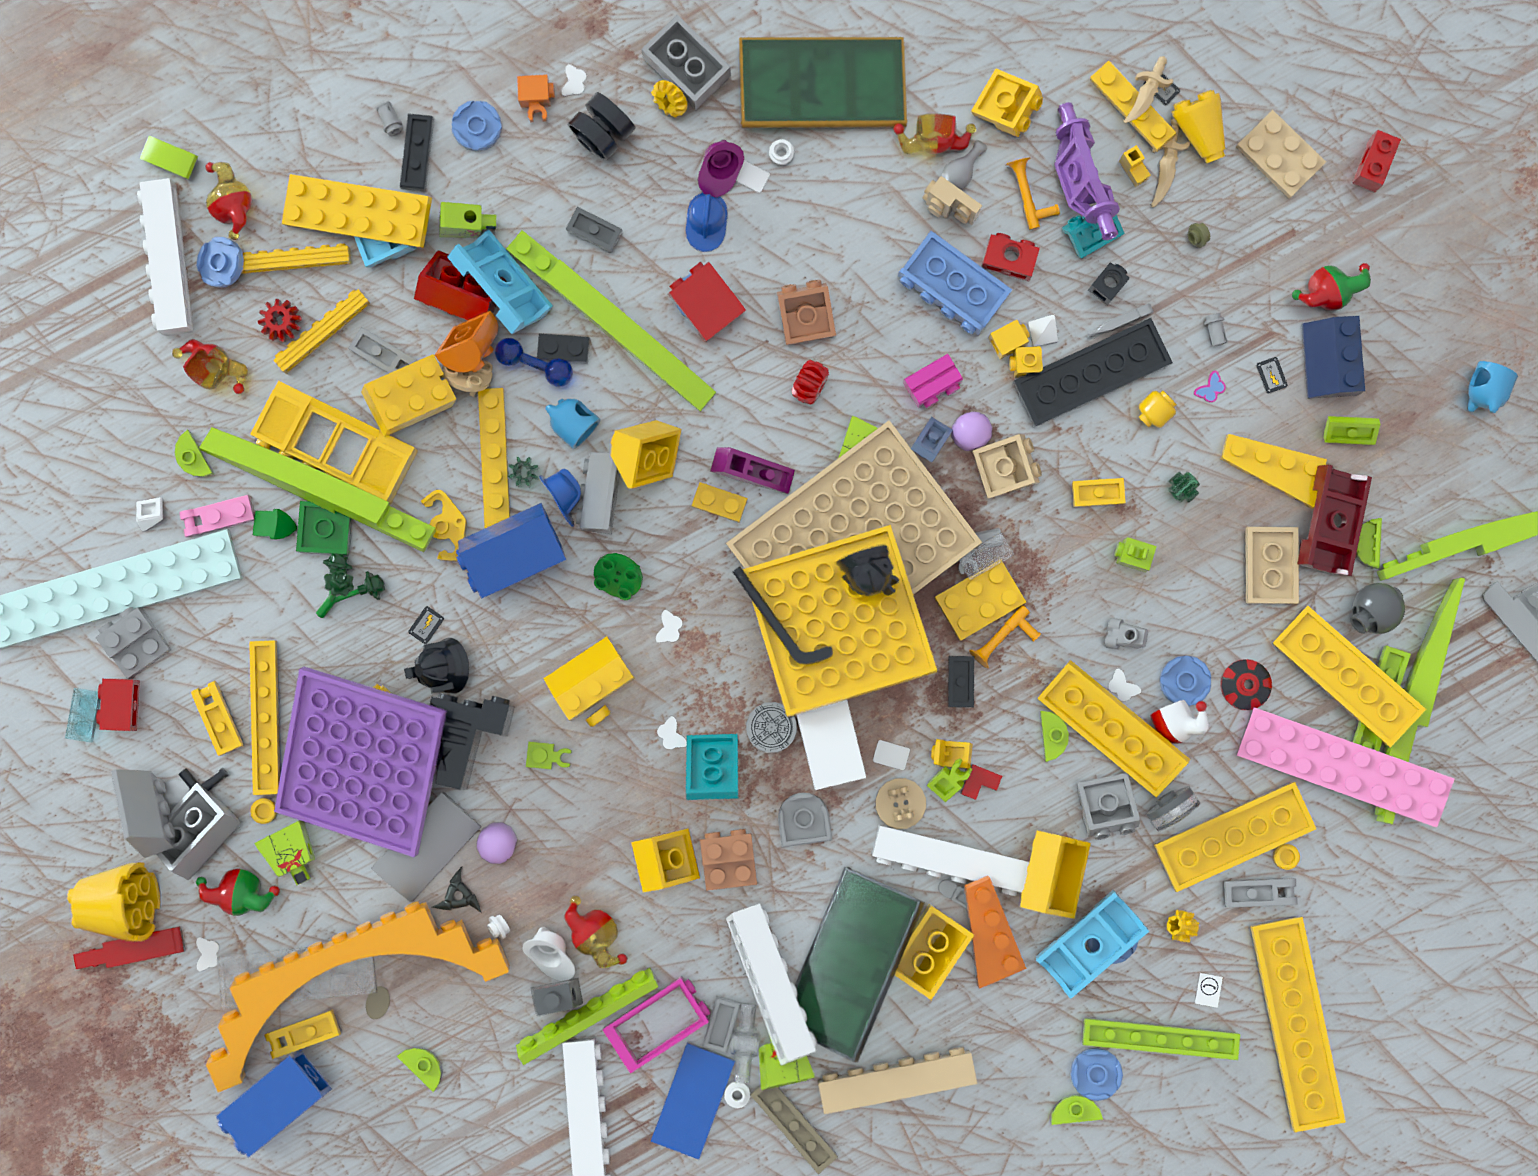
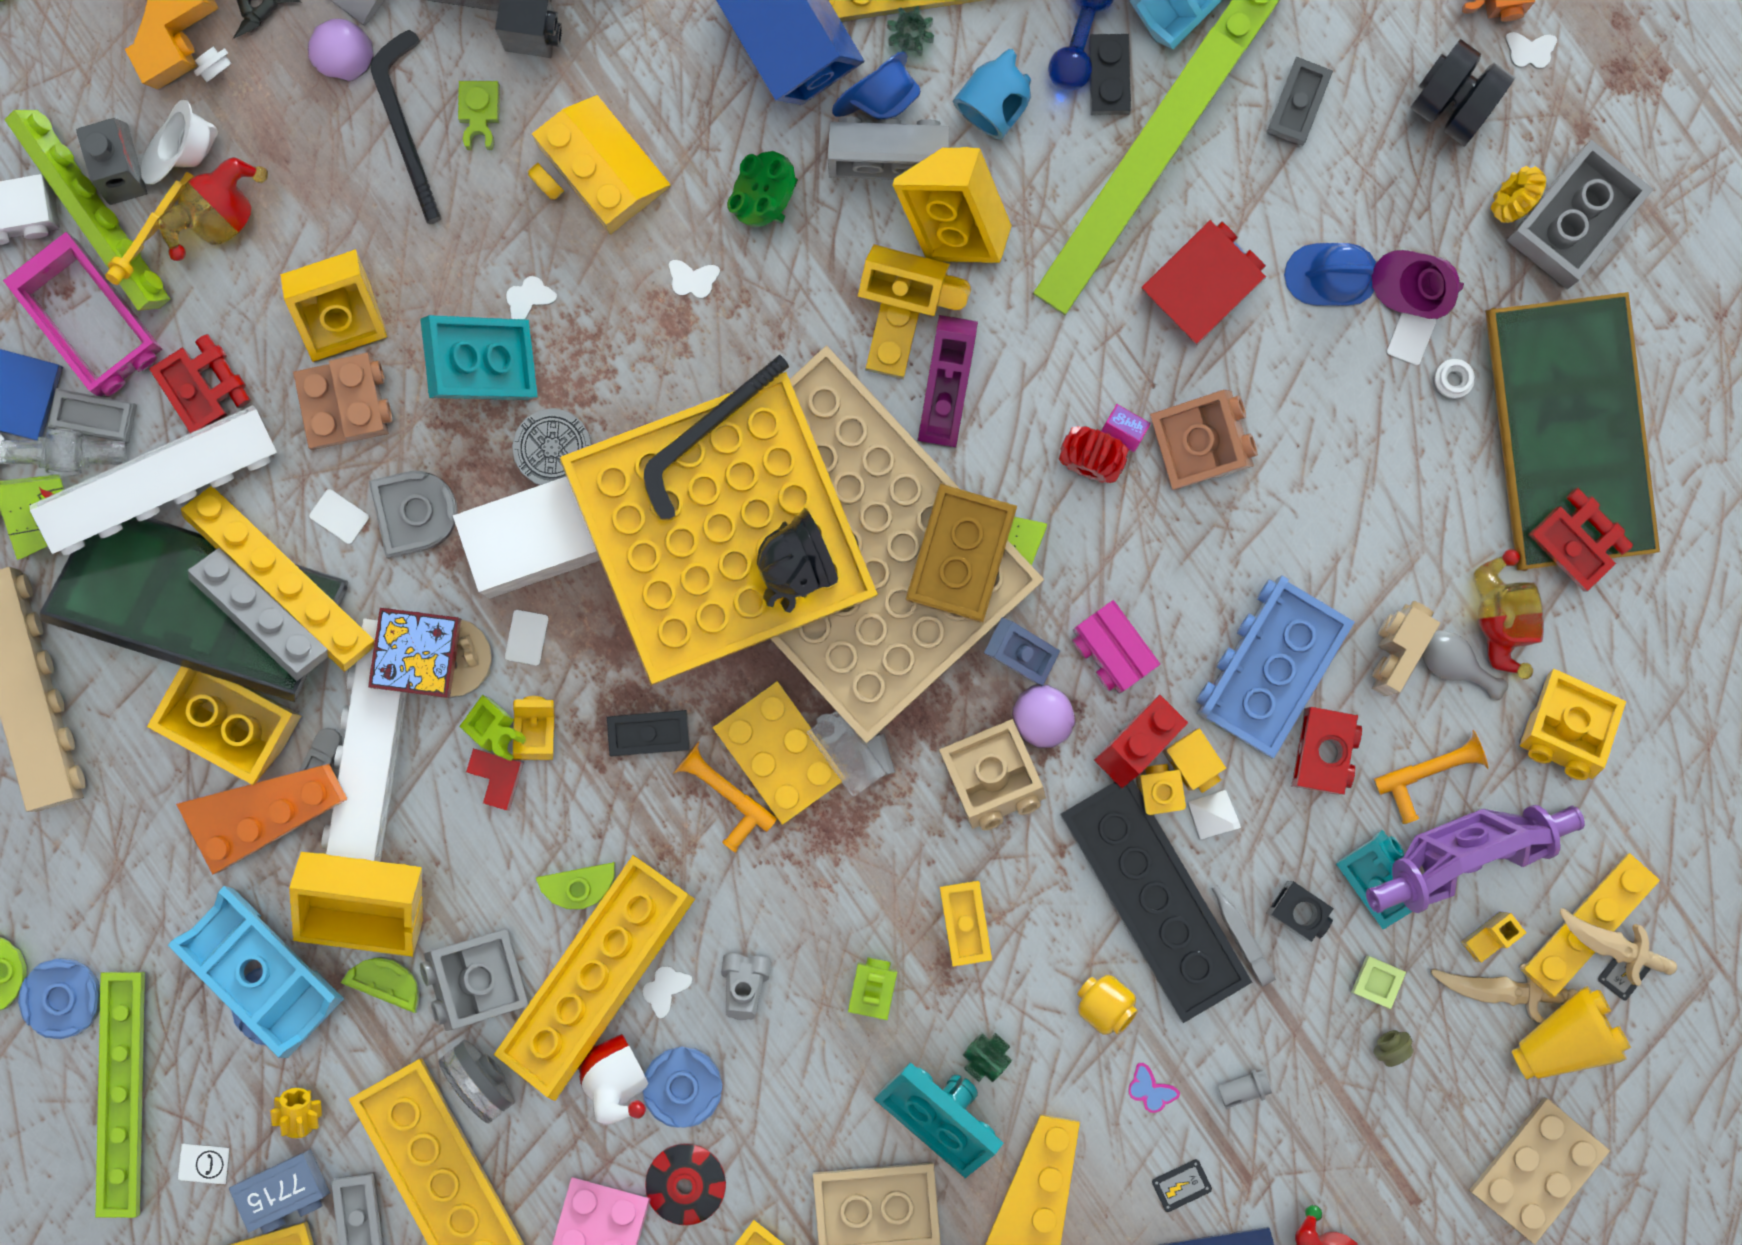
camera: 80 degrees right, 0 degrees up
none -> yellow piece [105,172,194,285]
none -> red plate [149,334,251,433]
none -> yellow plate [181,486,374,672]
none -> light grey plate [188,548,328,681]
none -> sand blue brick [229,1149,330,1234]
none -> white sticker [309,489,369,544]
none -> lime plate [341,957,420,1013]
none -> tile [368,607,462,698]
none -> black piece [371,30,441,224]
none -> yellow brick [858,244,971,316]
none -> teal plate [874,1062,1004,1178]
none -> pearl gold tile [906,484,1017,623]
none -> red brick [1094,695,1188,788]
none -> tile [1101,404,1151,452]
none -> yellowish green plate [1351,955,1406,1009]
none -> red plate [1528,487,1633,592]

